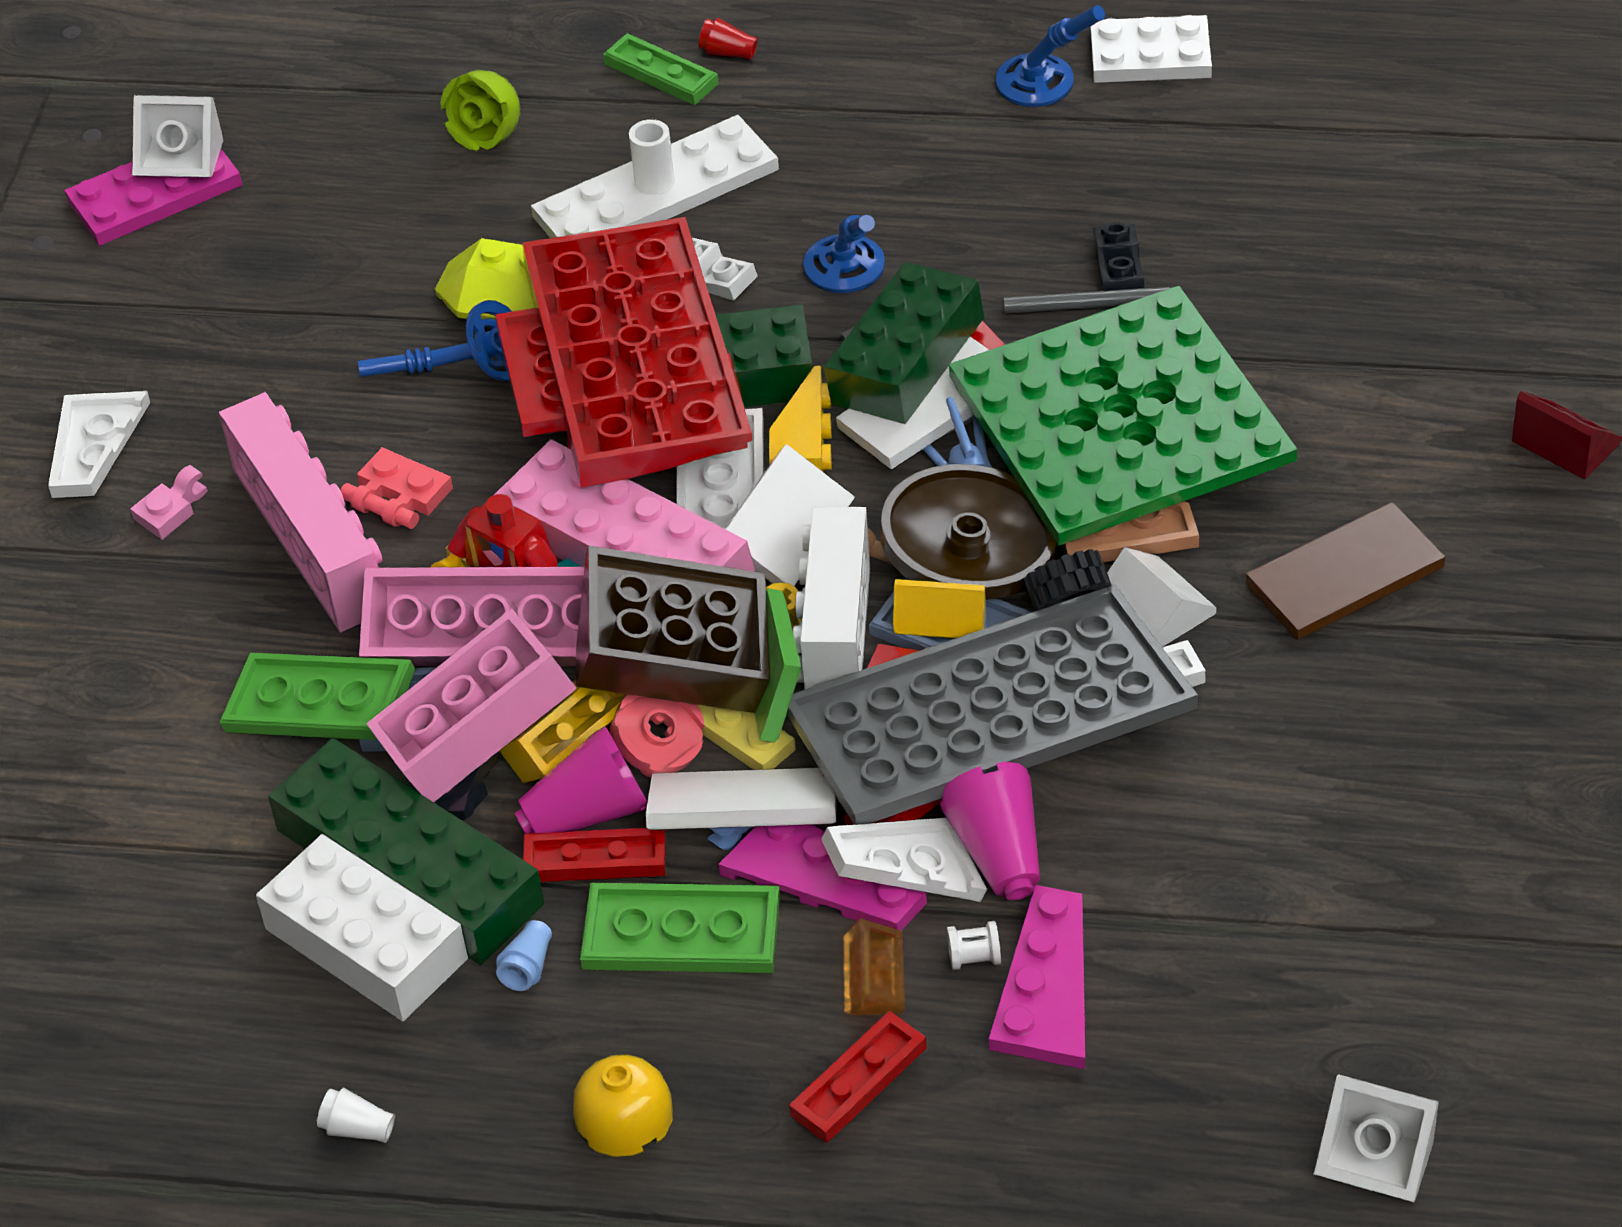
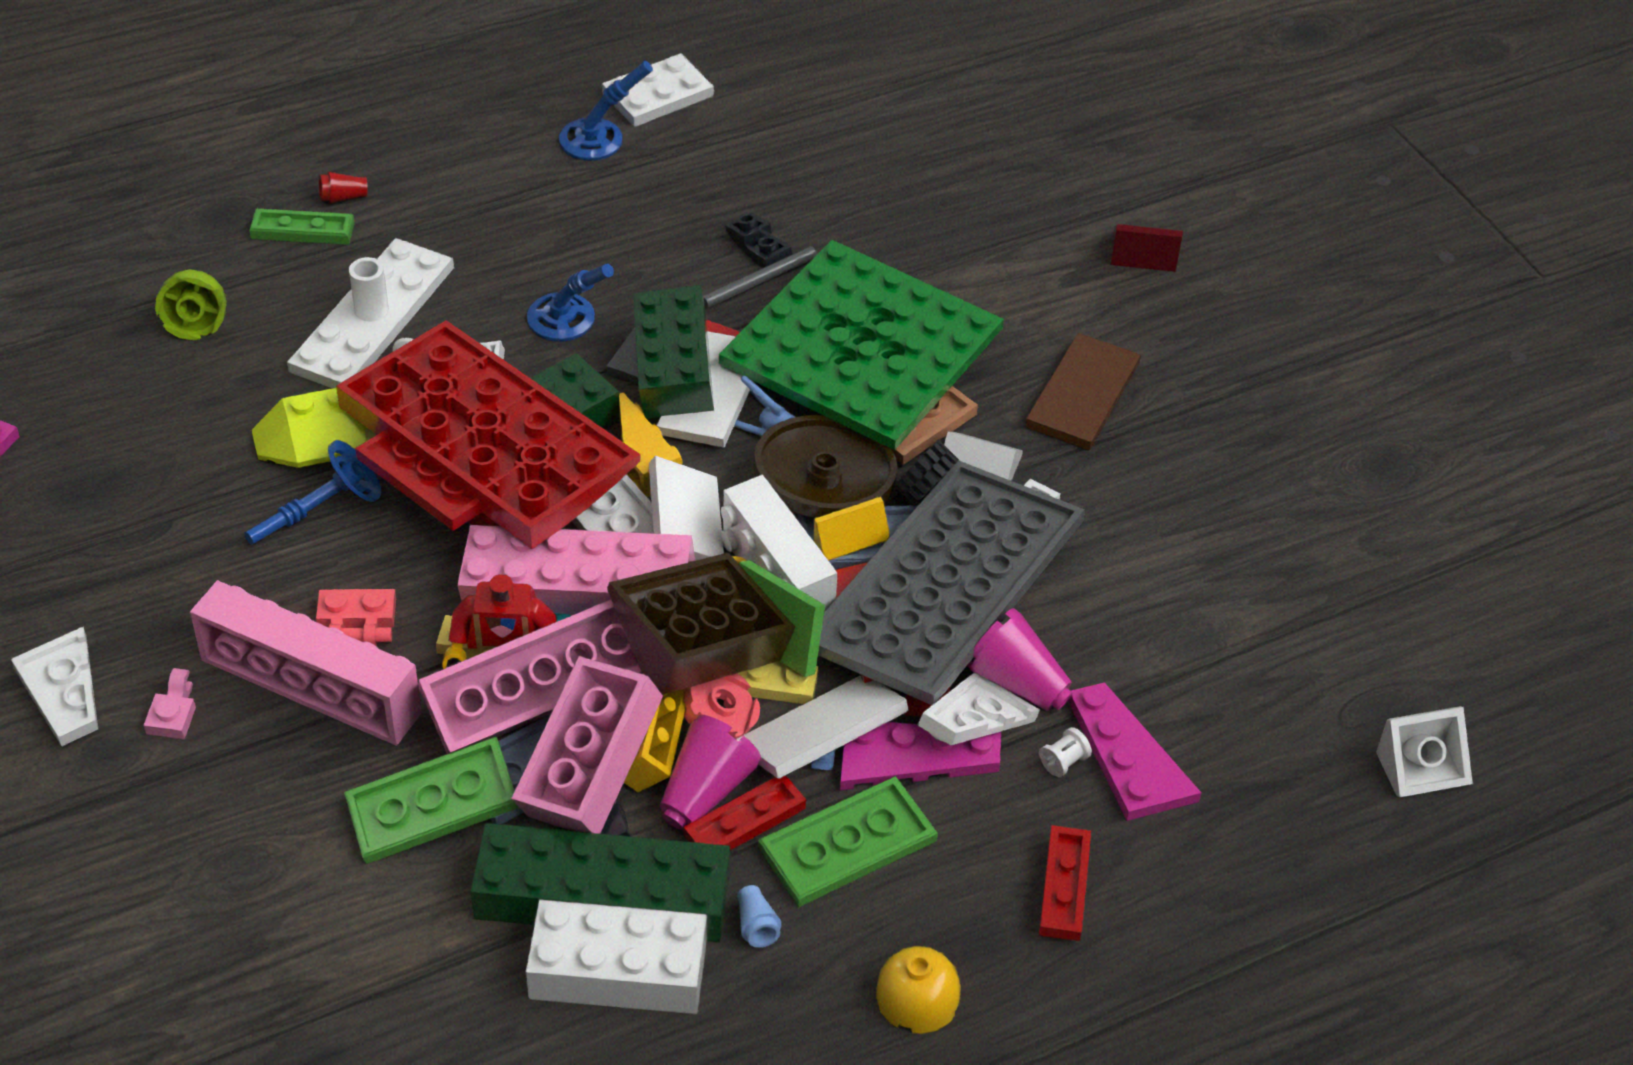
camera: 40 degrees left, 0 degrees up
clear orange slope [844,918,905,1016] -> none

